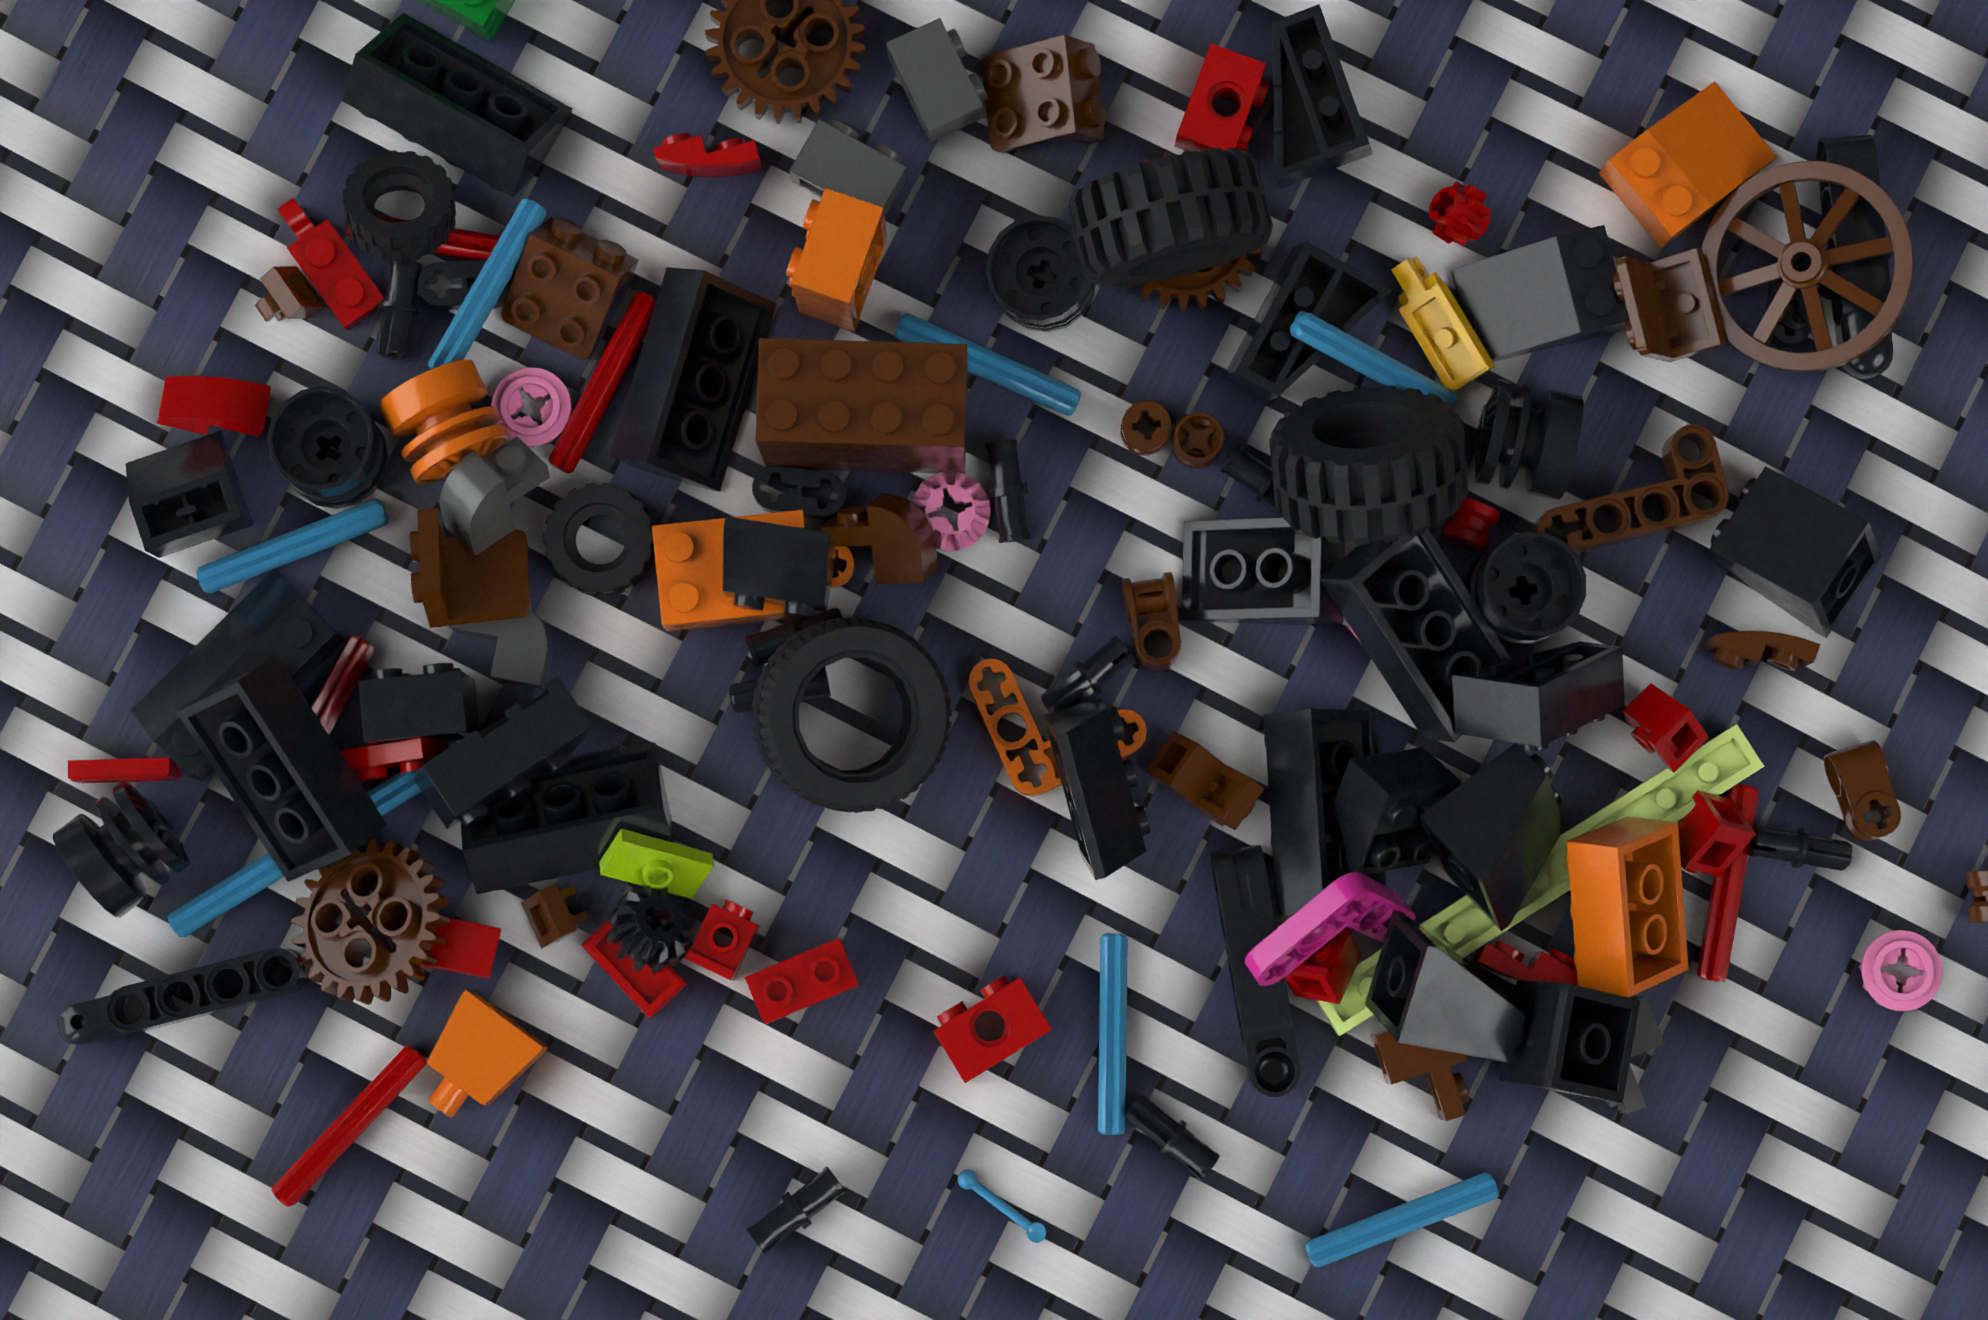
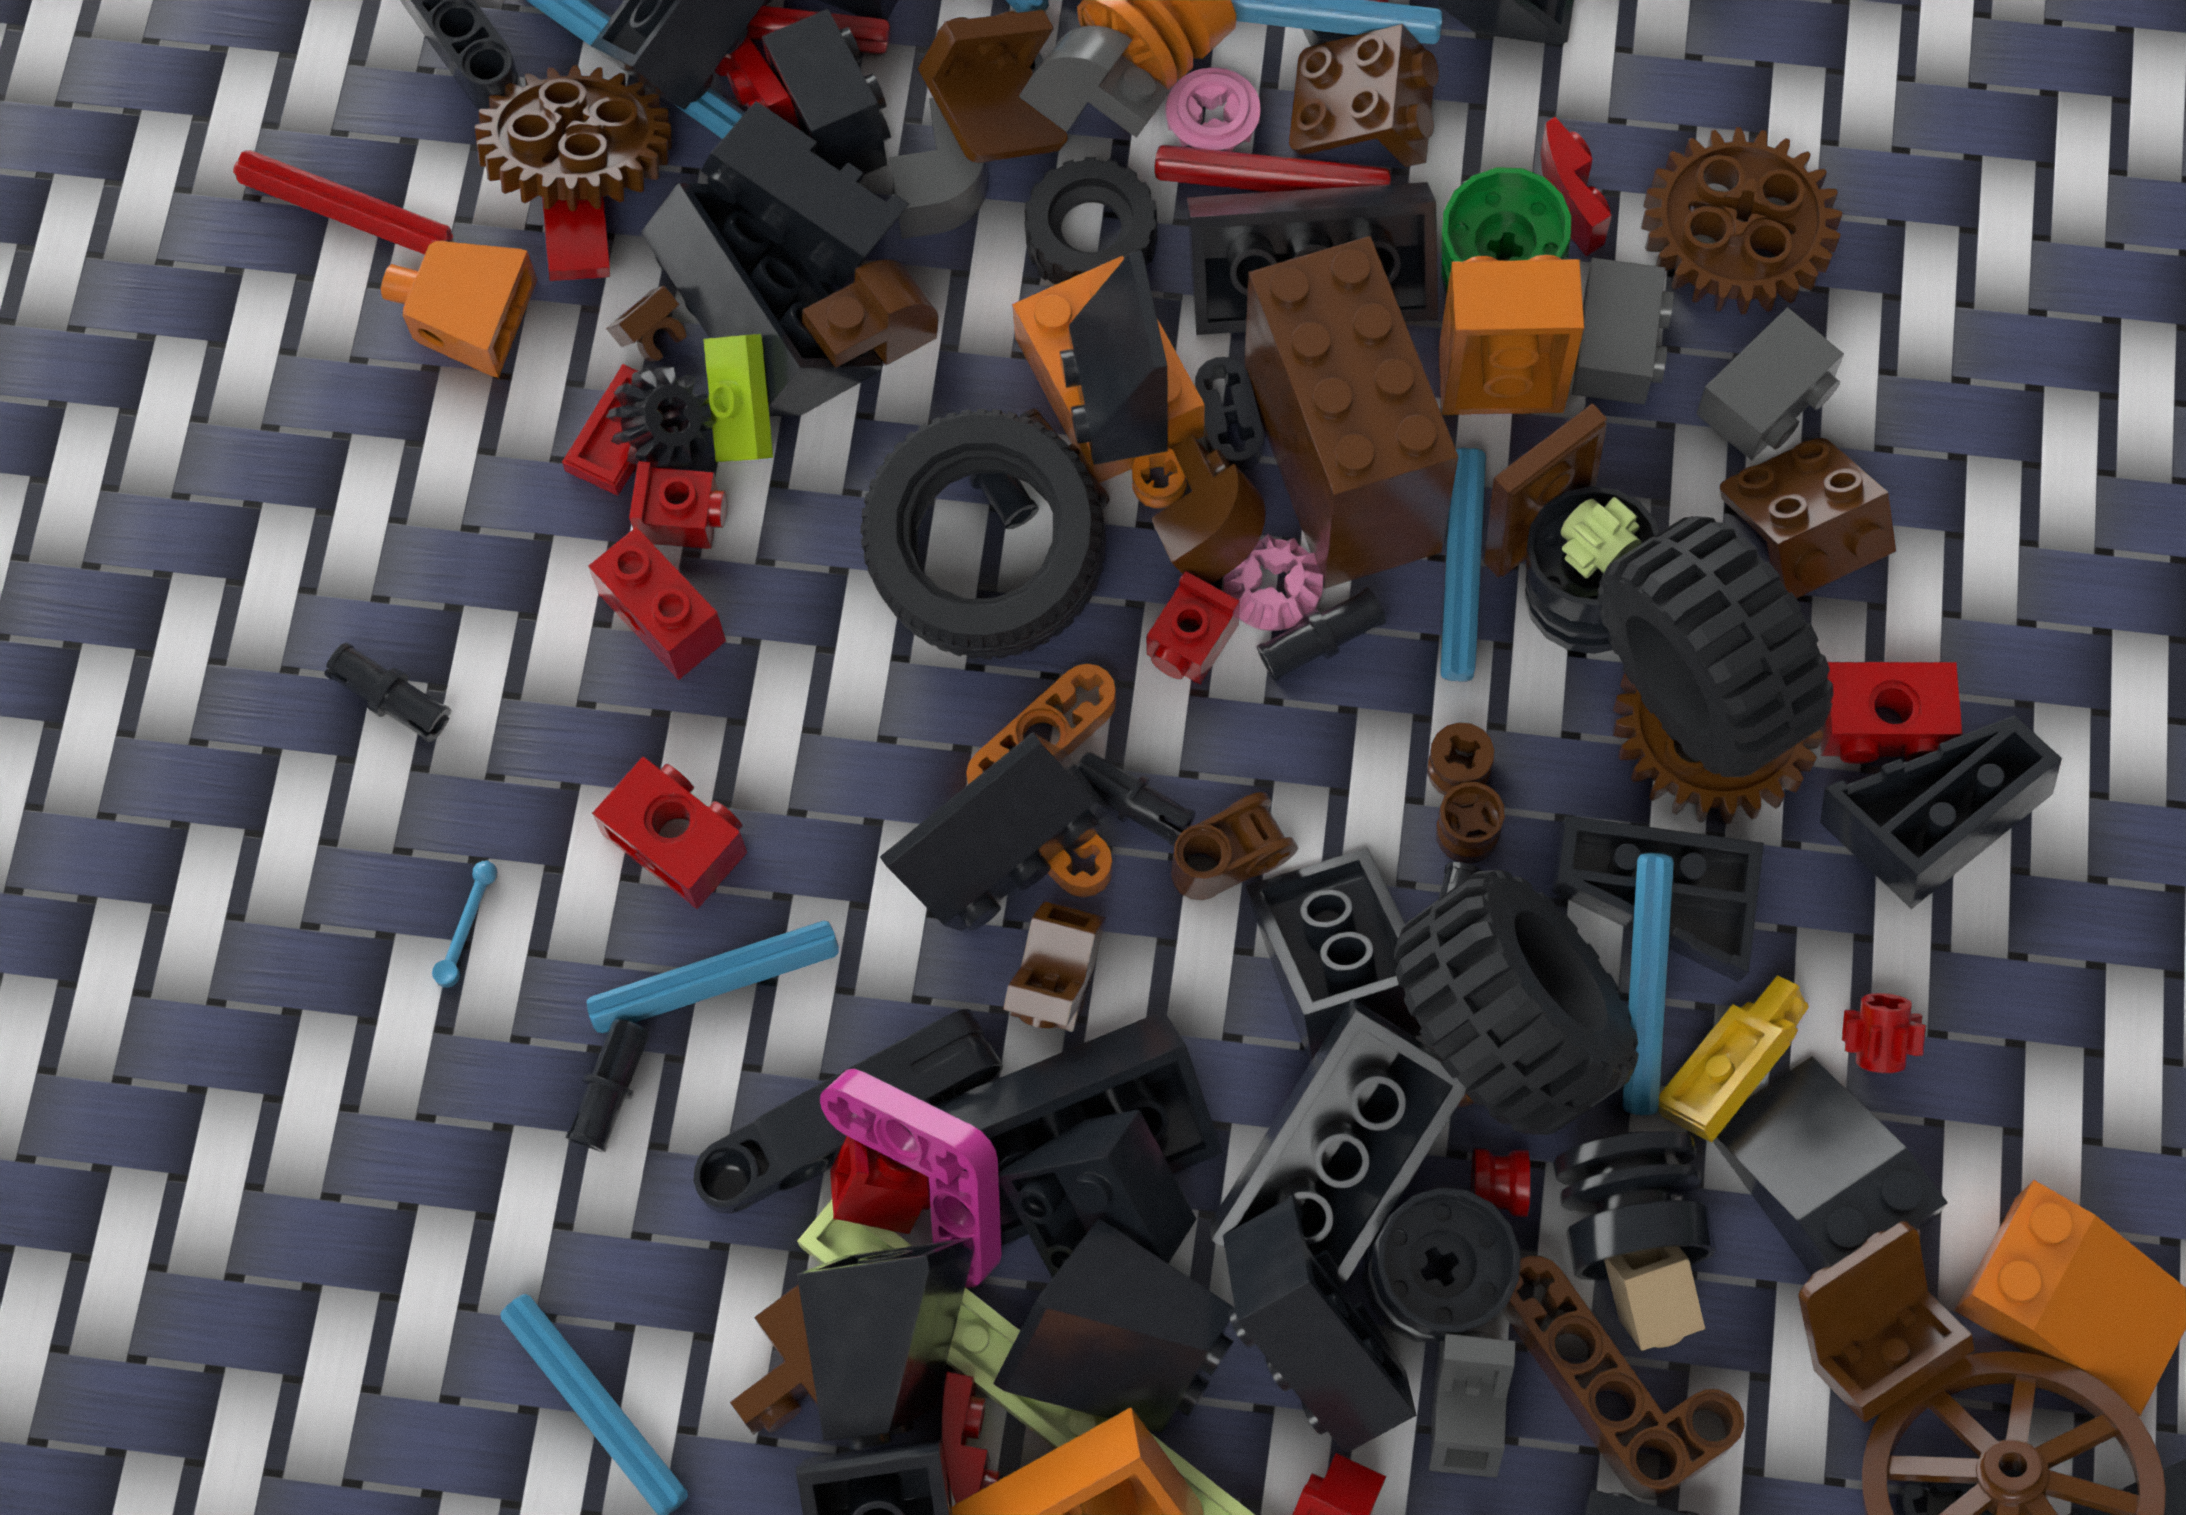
camera: 75 degrees right, 15 degrees down
none -> reddish brown brick [802,259,938,368]
none -> red brick [1146,571,1240,684]
none -> dark grey brick [1428,1331,1515,1478]
none -> green wheel [1441,167,1571,293]
none -> reddish brown tile [1484,403,1607,578]
none -> yellowish green gear [1561,497,1641,579]
none -> tan brick [1604,1247,1705,1351]

